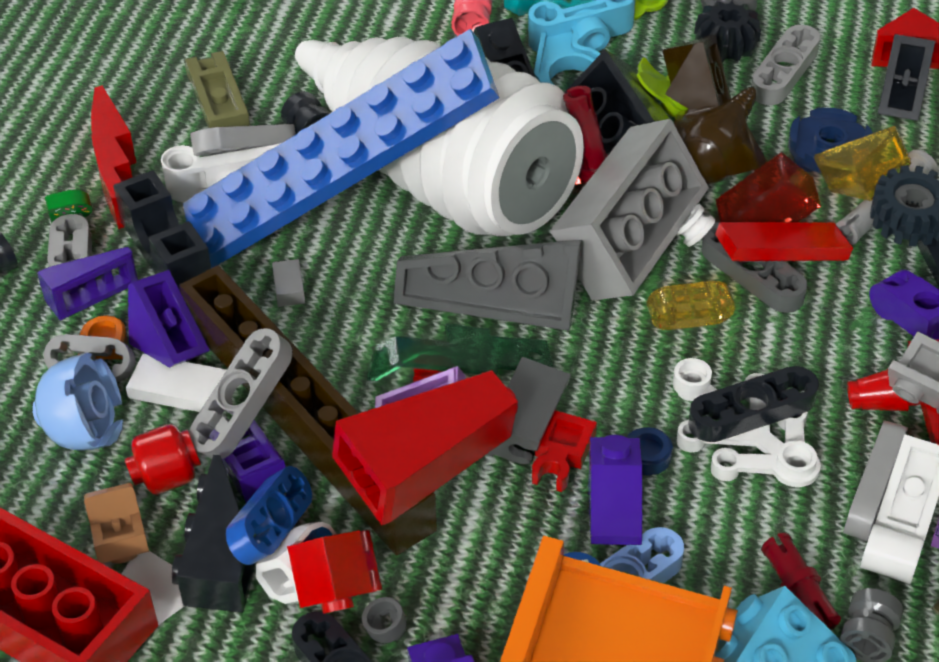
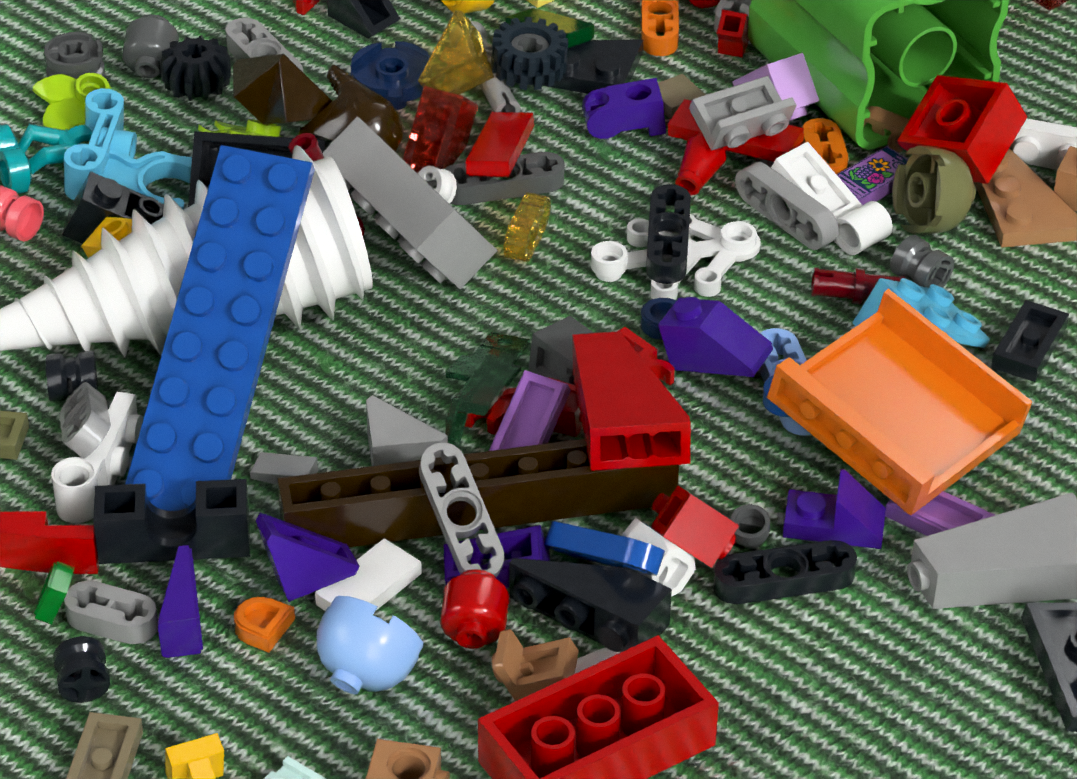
camera: 65 degrees left, 5 degrees down
light grey beam [44,334,136,382] -> none
dark grey wing [394,240,582,331] -> none
none -> light grey slope [366,395,448,466]

